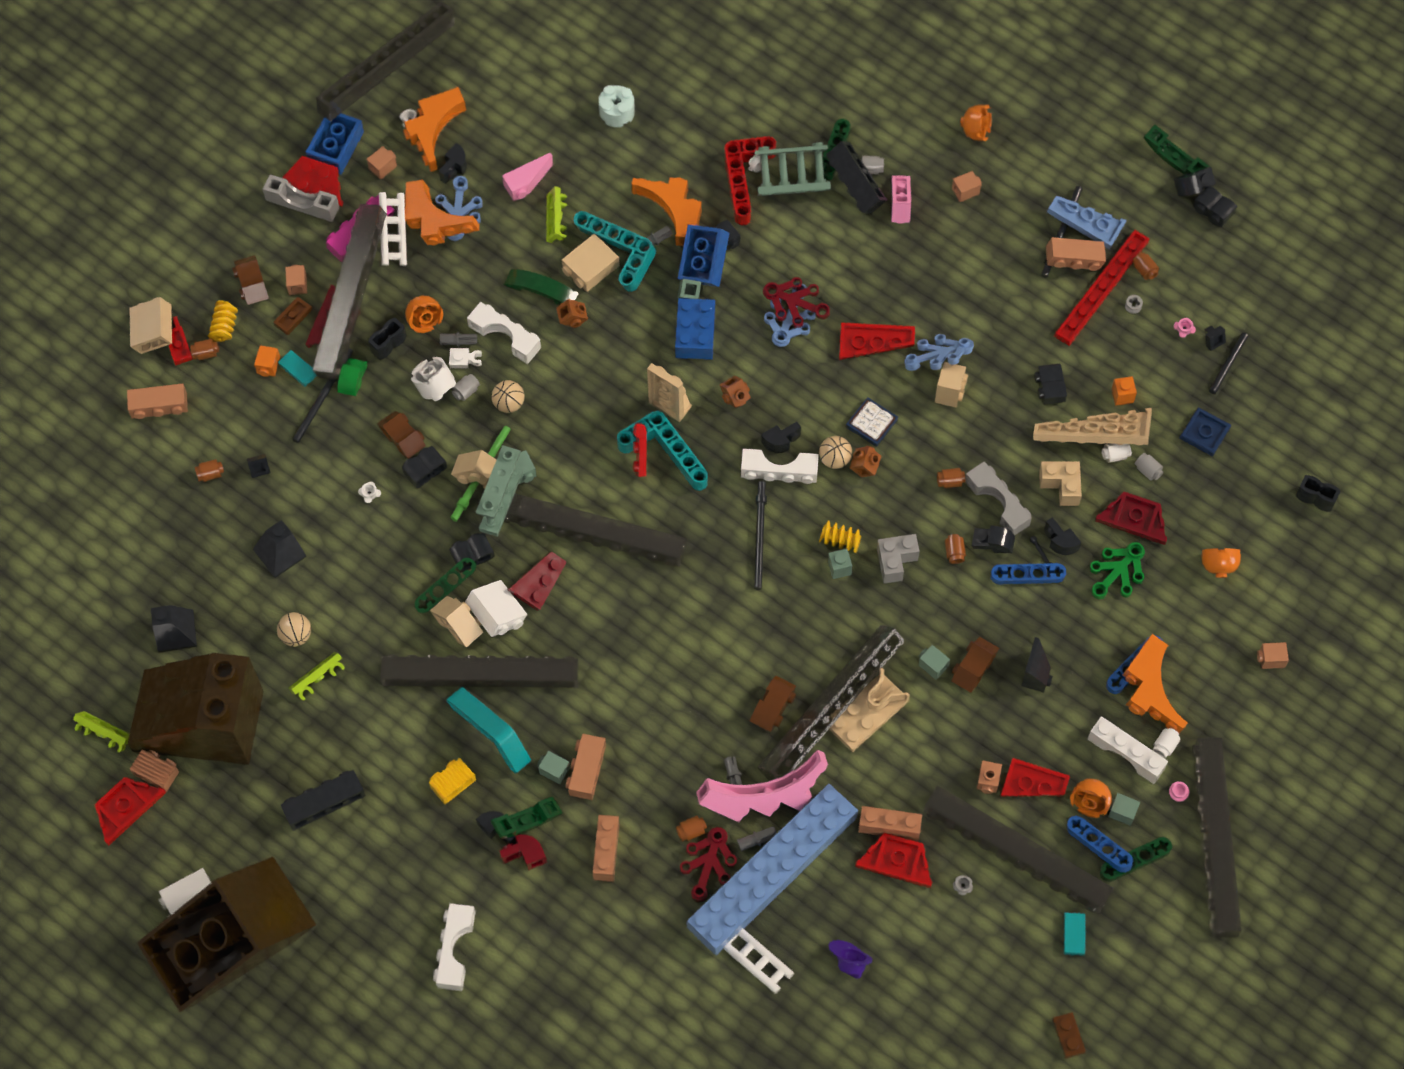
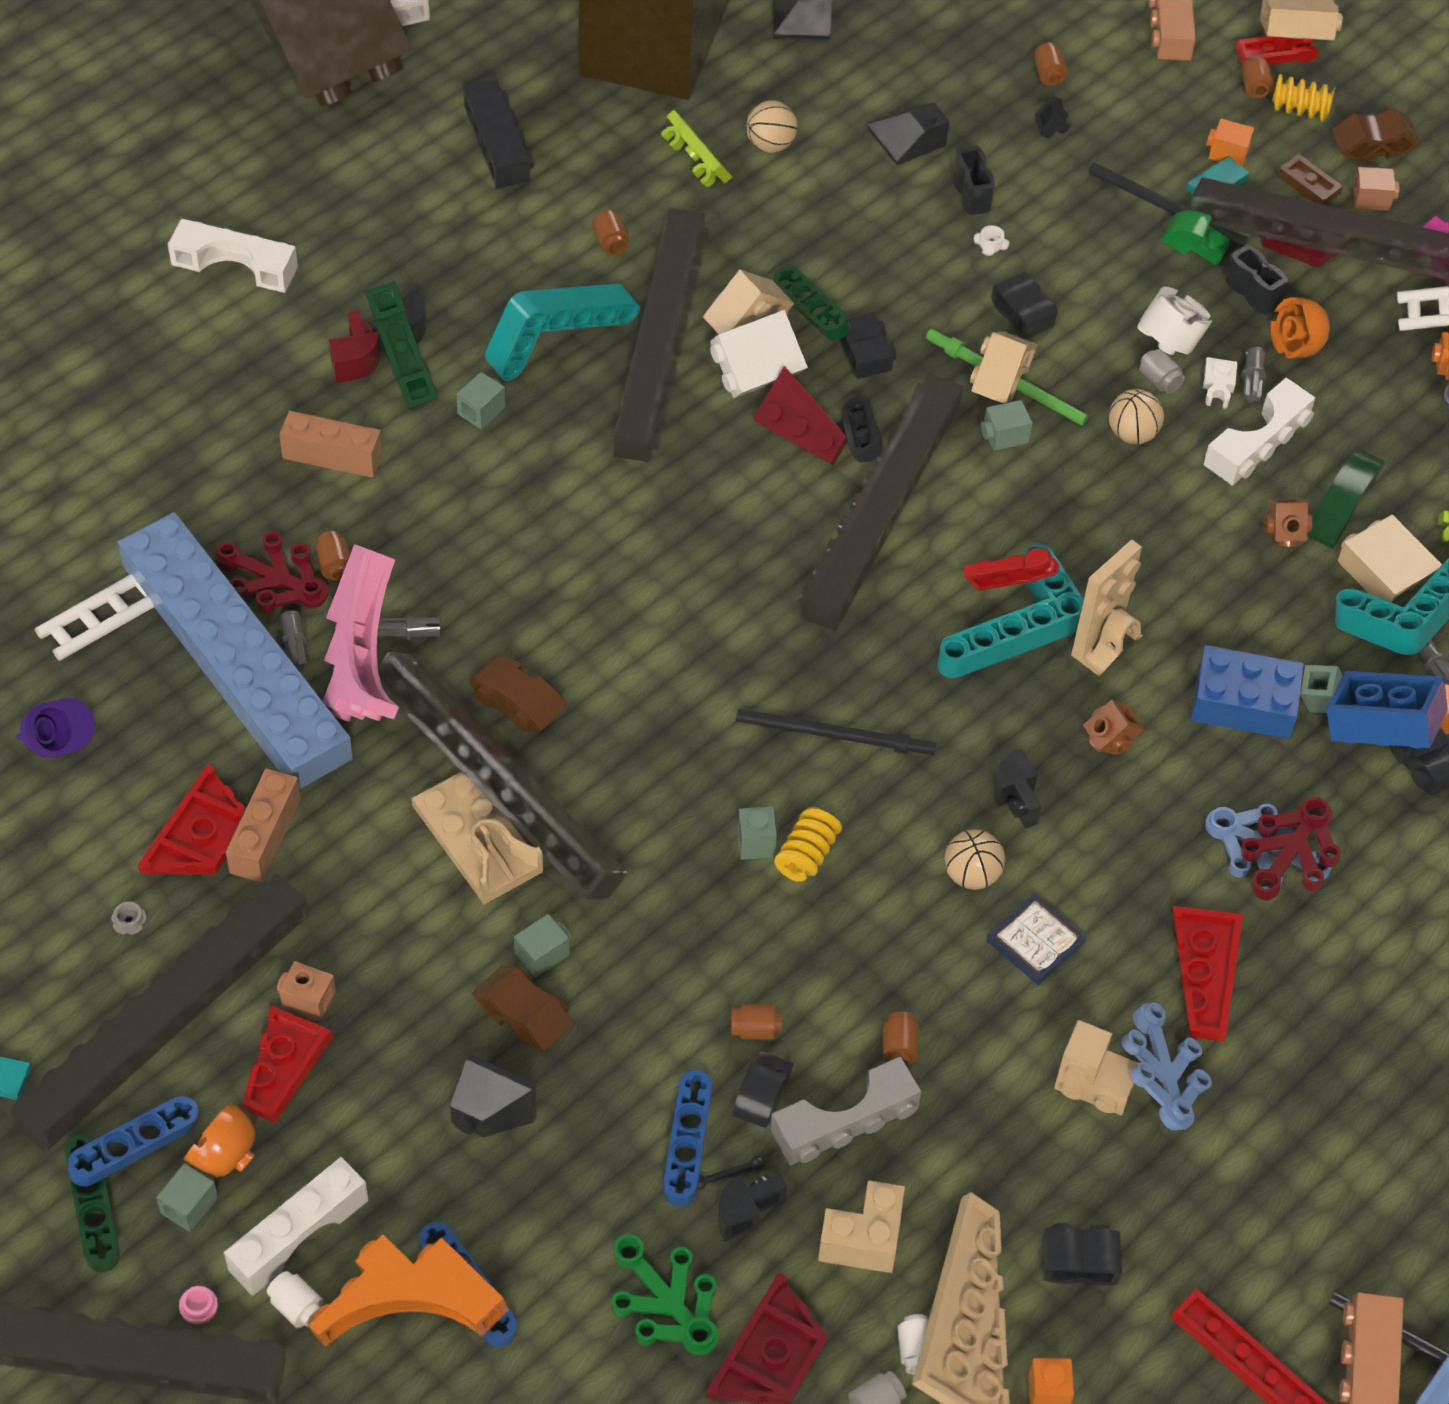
camera: 95 degrees right, 10 degrees down
reddish brown brick [377,411,426,459] -> none
yellow brick [429,758,476,804] -> none
sand green fence [476,445,524,537] -> none
nougat brick [566,734,606,800] -> none
white arch [741,449,819,484] -> none
dark orange brick [849,446,882,477] -> none
light grey brick [877,534,919,583] -> none
none -> dark orange brick [592,211,629,256]
none -> black plate [841,396,883,462]
none -> black brick [953,145,995,215]

